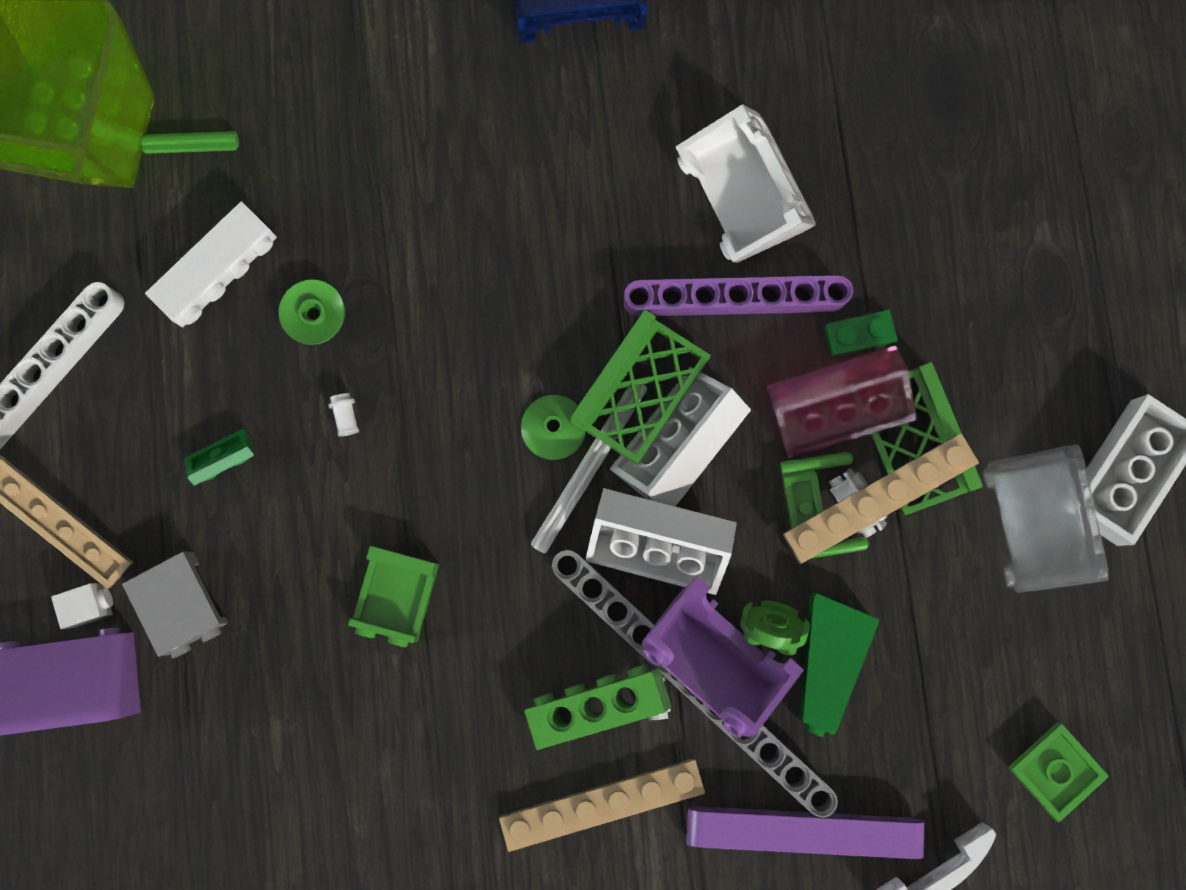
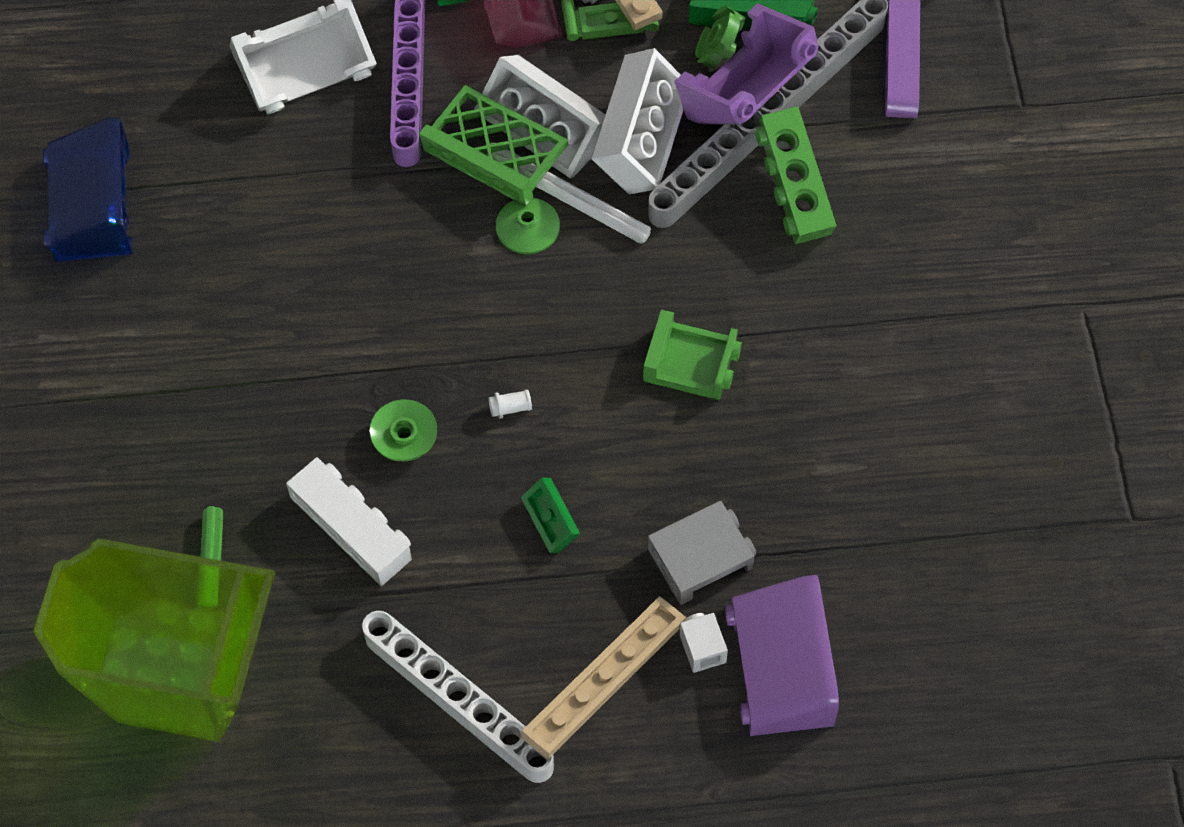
camera: 90 degrees left, 20 degrees down
tan plate [499,758,705,852] -> none

